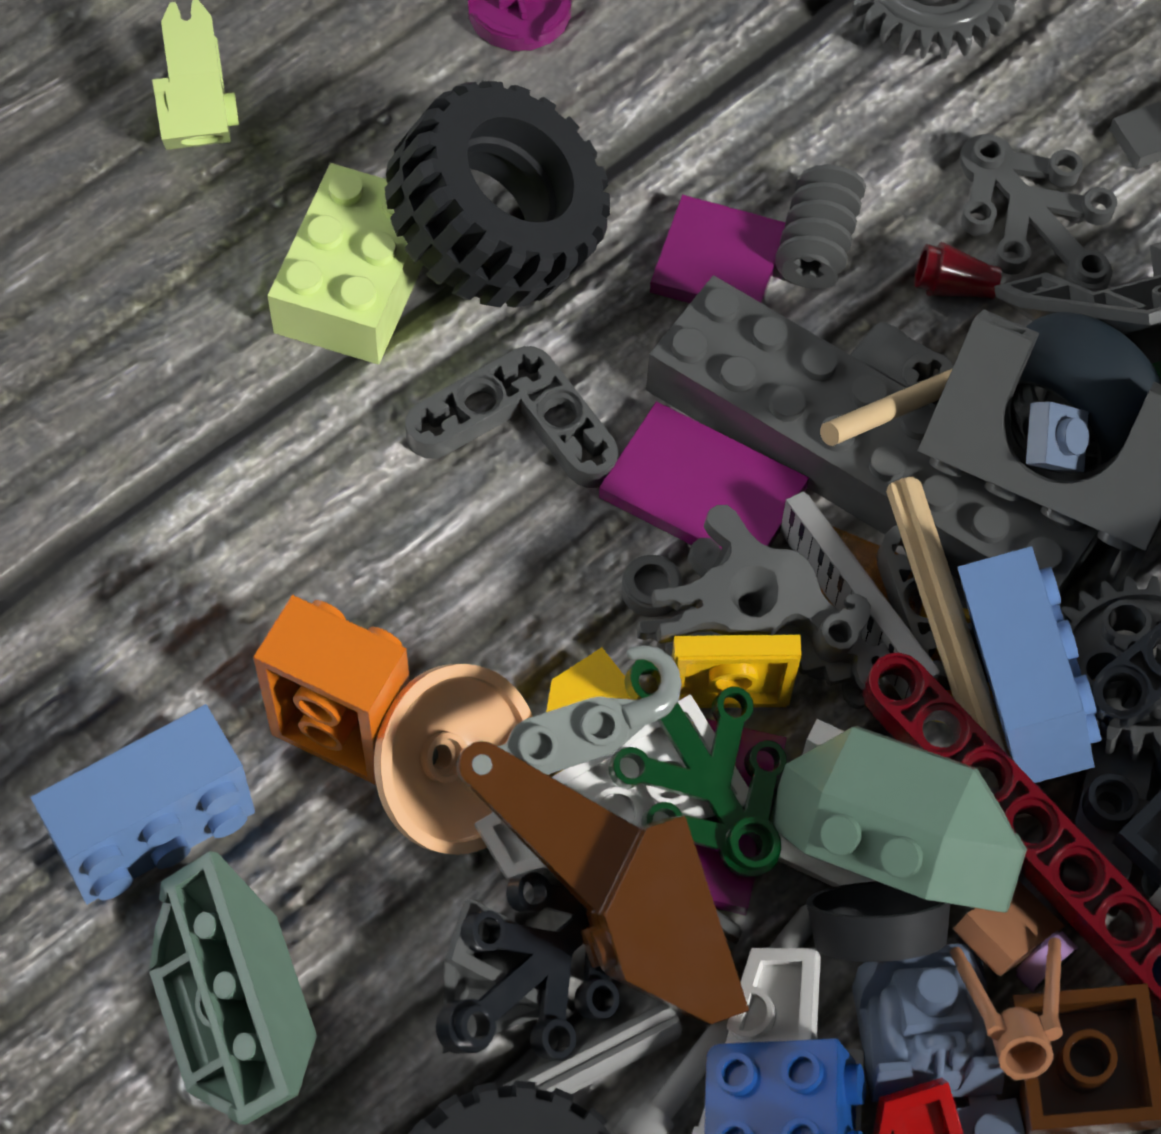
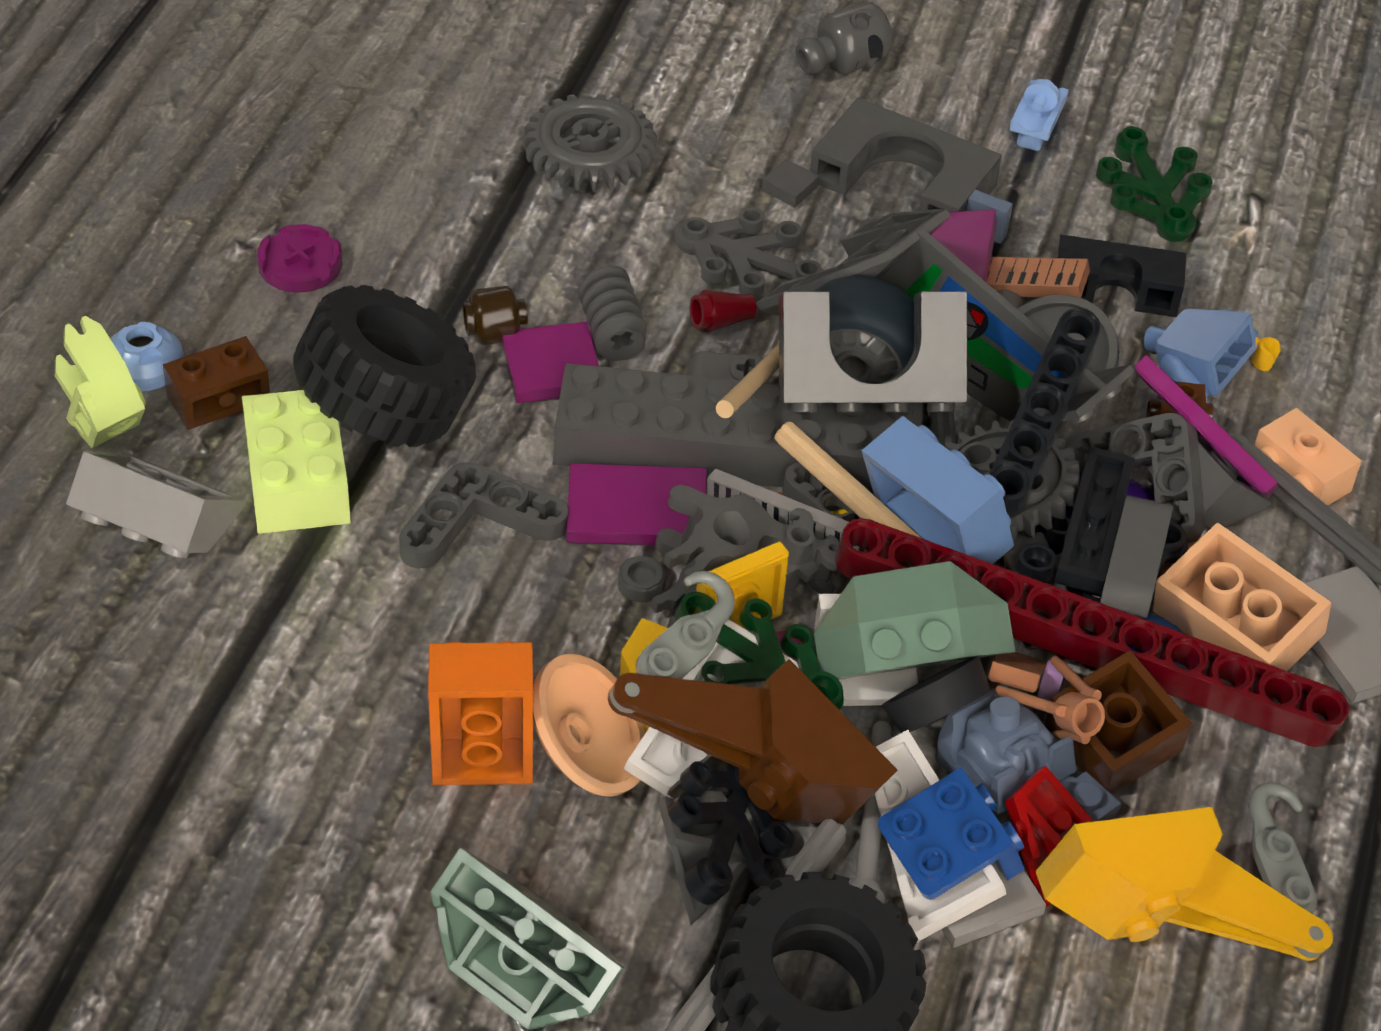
camera: 30 degrees left, 15 degrees down
medium blue piece [30,704,255,905] -> none
sand blue plate [1026,401,1089,473] -> none
none -> light grey slope [66,451,245,559]
none -> light blue piece [110,322,184,391]
none -> reddish brown brick [163,336,270,430]
none -> dark brown head [463,286,528,345]

